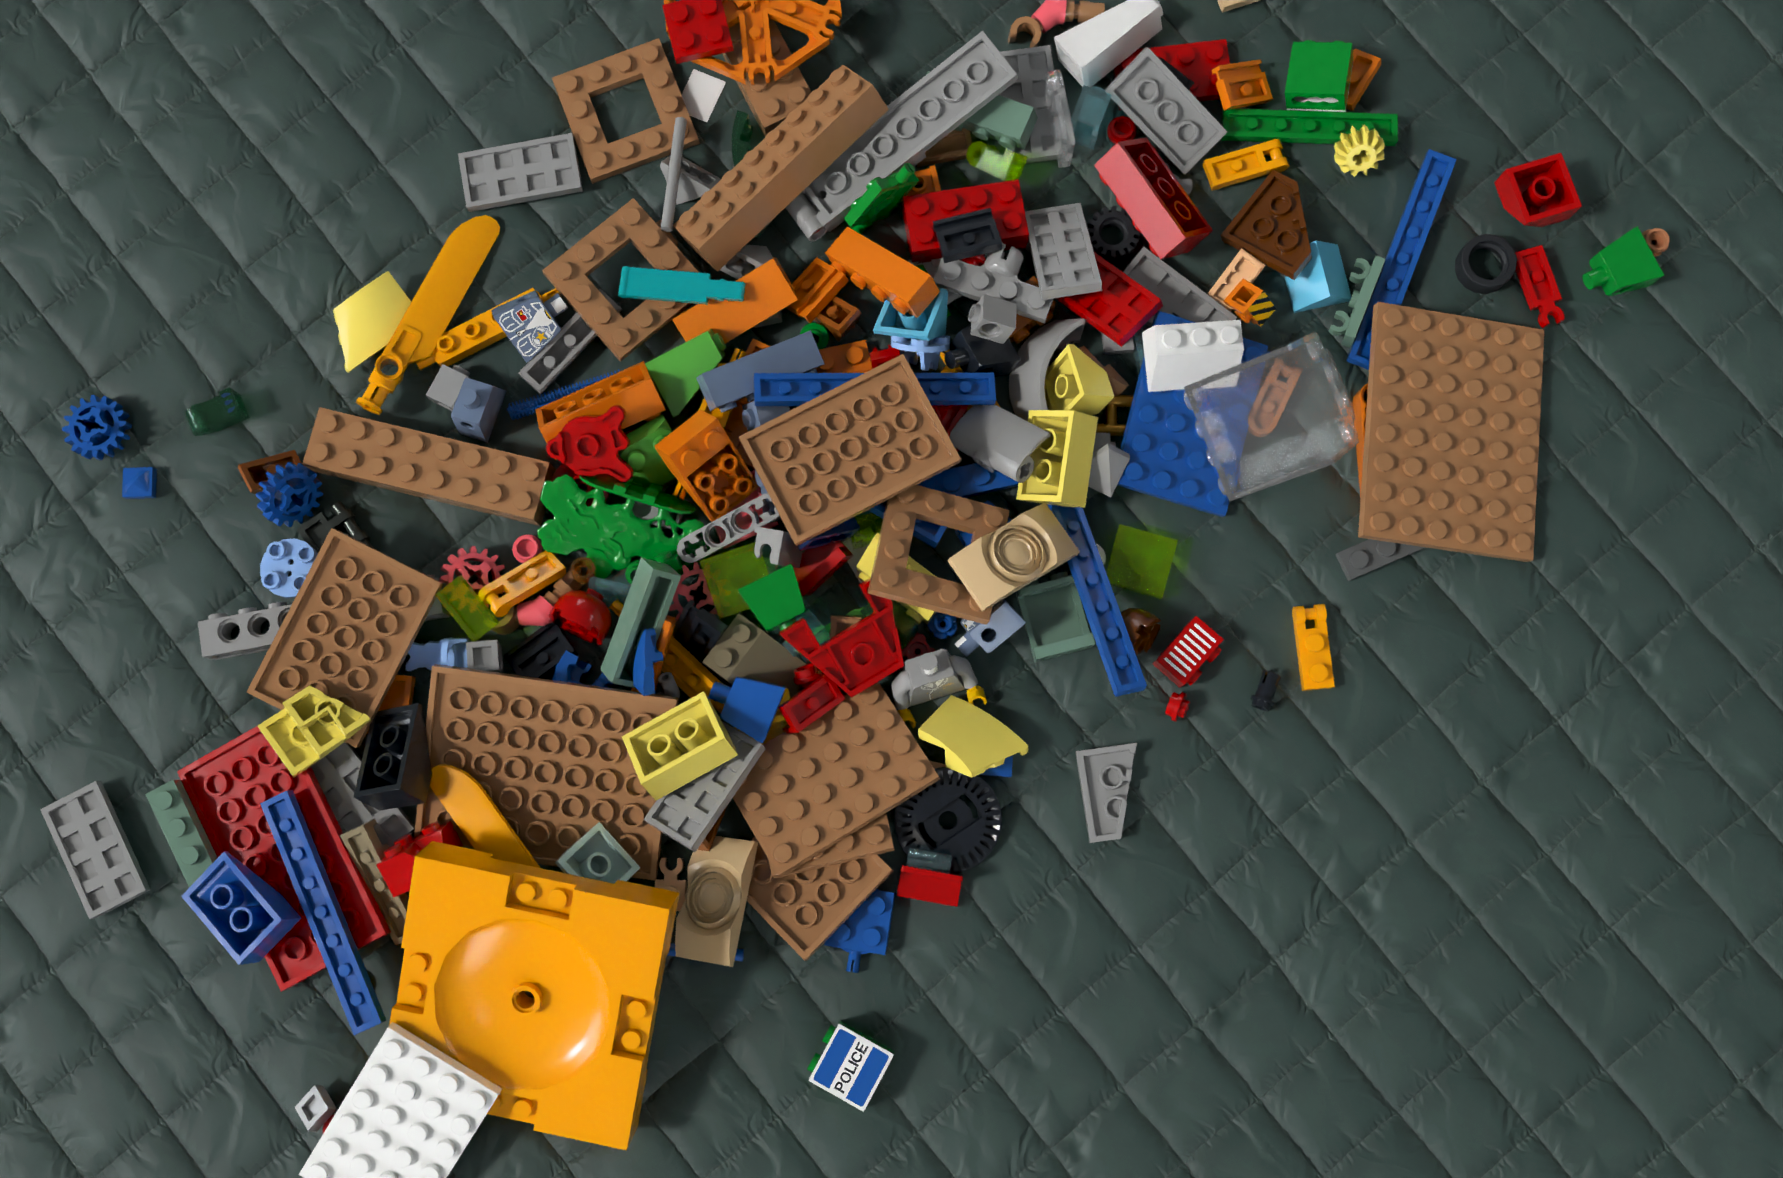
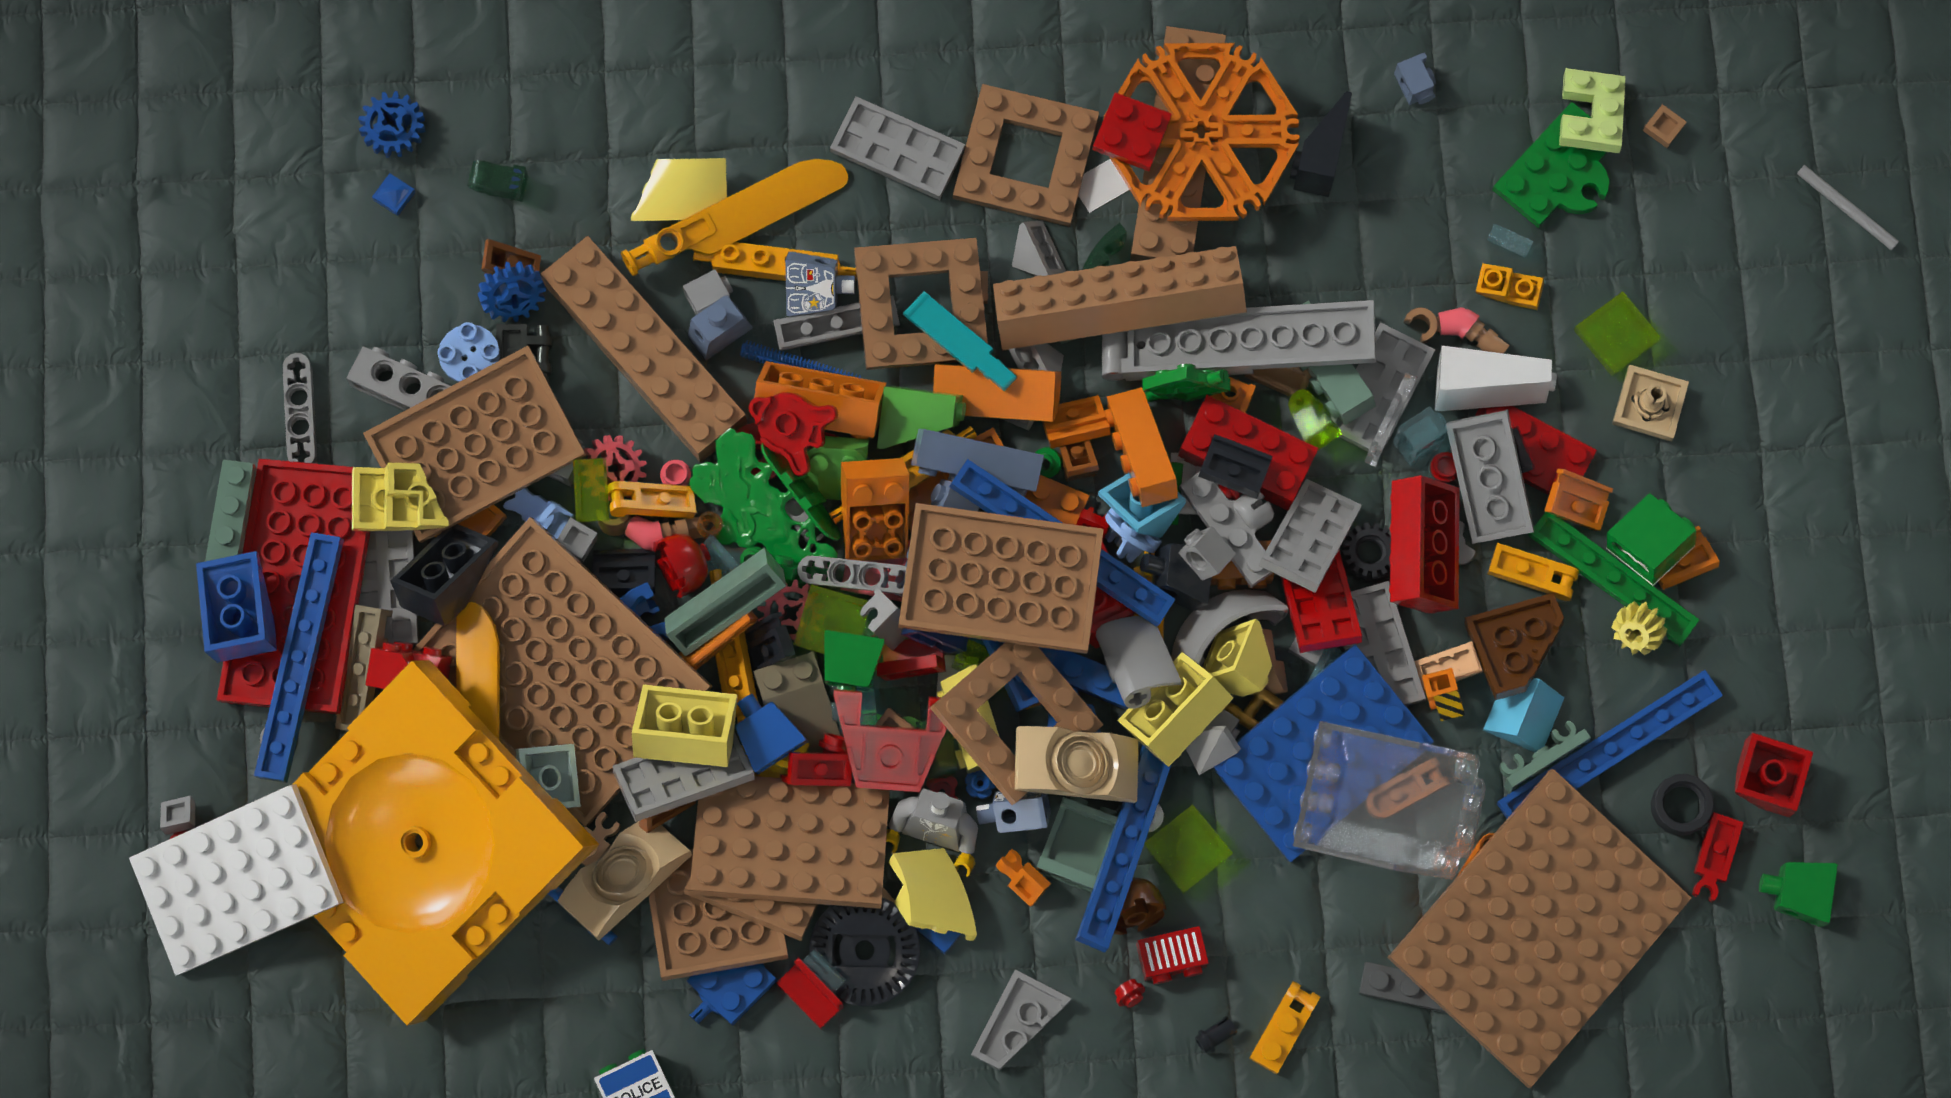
camera: 30 degrees right, 5 degrees down
light grey plate [40,781,151,919] -> none
blue slope [633,628,664,696] -> none
light grey arm [656,672,680,698] -> none
light grey bar [661,117,687,232] -> none
white slope [1142,320,1244,392] -> none
nougat plate [1642,228,1670,257] -> none
none -> light grey beam [283,353,317,464]
none -> orange plate [996,849,1051,907]

